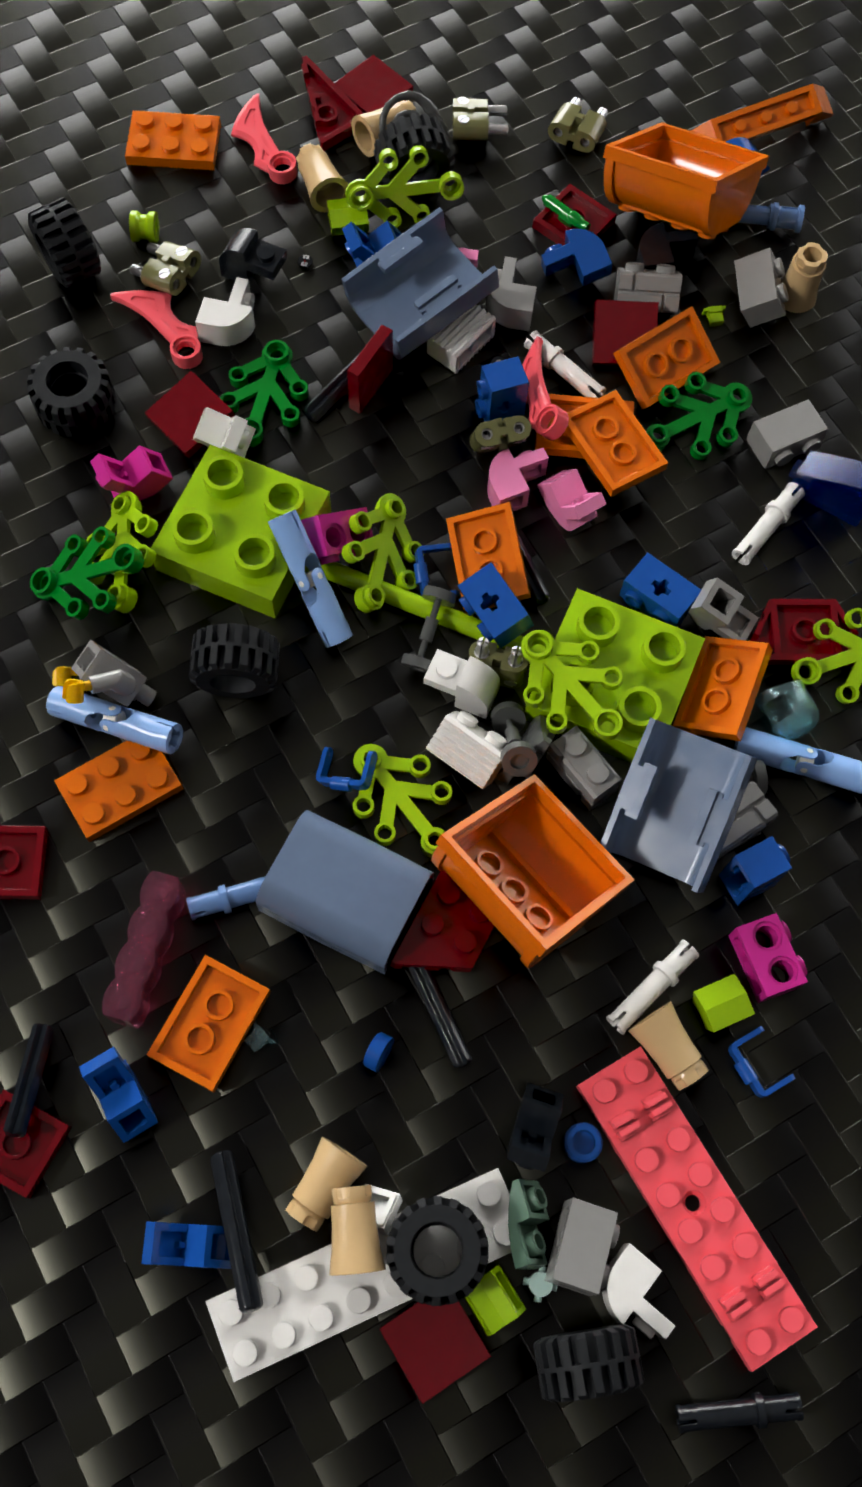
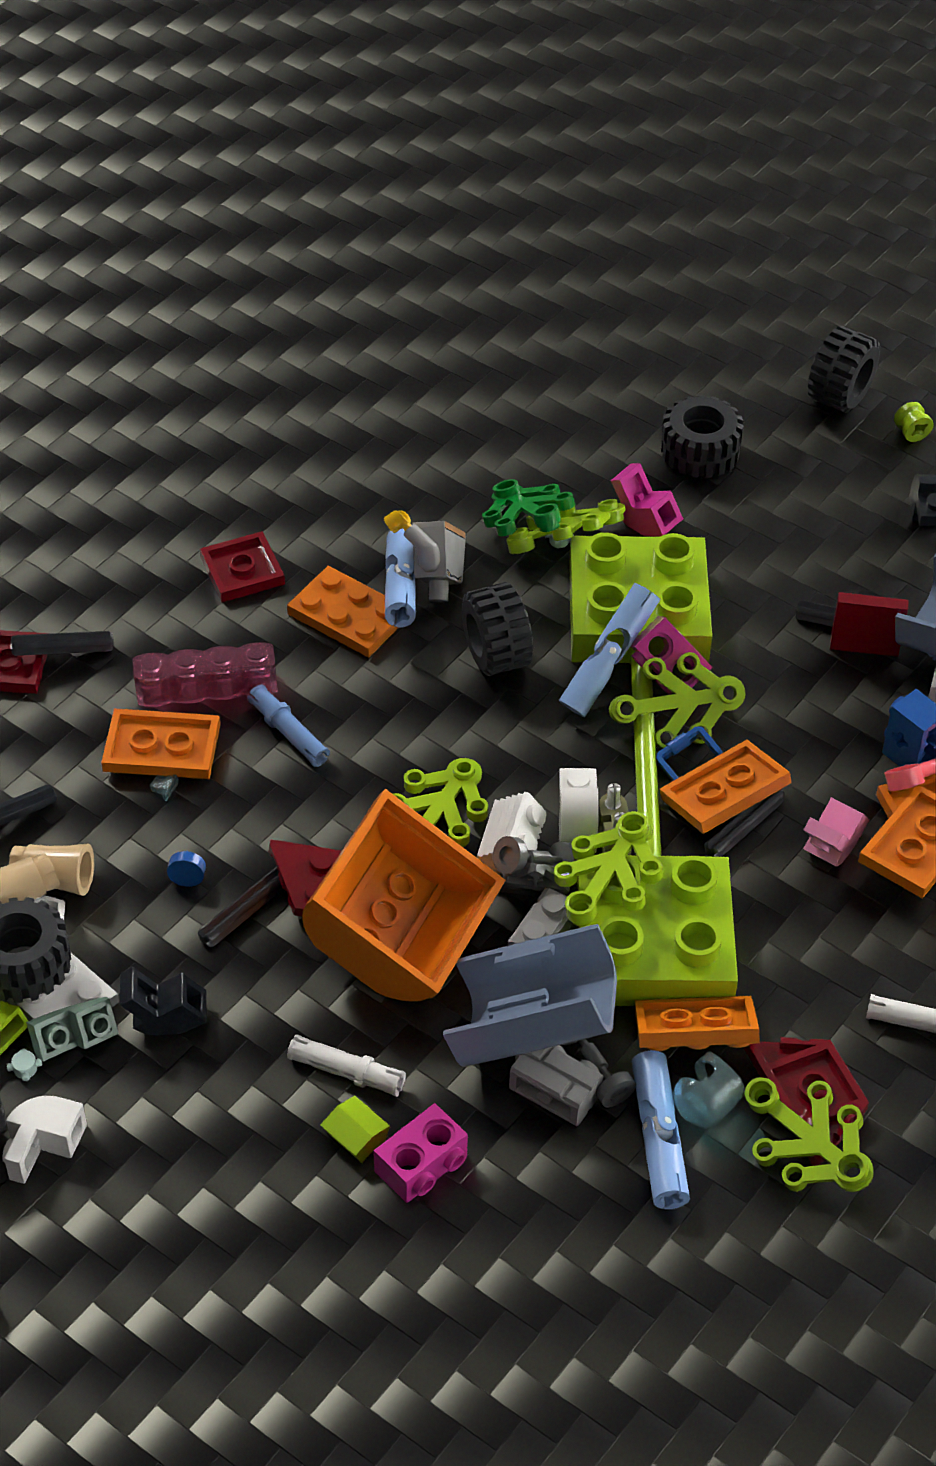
camera: 70 degrees right, 20 degrees down
blue brick [79,1046,158,1143] -> none
coral piece [110,290,203,369] -> none
olive piece [130,241,201,296] -> none
dark red tile [145,371,235,459] -> none
white brick [192,407,256,458] -> none
white brick [195,277,255,346] -> none
green plant [220,340,309,447] -> none
sand blue piece [256,810,434,975] -> none
blue piece [316,747,378,792] -> none
dark grey wheel [400,585,457,673] -> none
blue brick [457,562,534,648] -> none
olive piece [470,416,531,453] -> none
bright pink brick [487,448,549,511] -> none
light grey brick [544,1197,620,1296] -> none
blue tile [563,1122,603,1163] -> none
coral piece [576,1046,818,1372] -> none
blue brick [619,552,701,627] -> none
tan plant [628,1001,709,1091] -> none
light grey brick [689,577,759,640] -> none
blue brick [719,836,792,906] -> none
blue piece [728,1026,796,1098] -> none

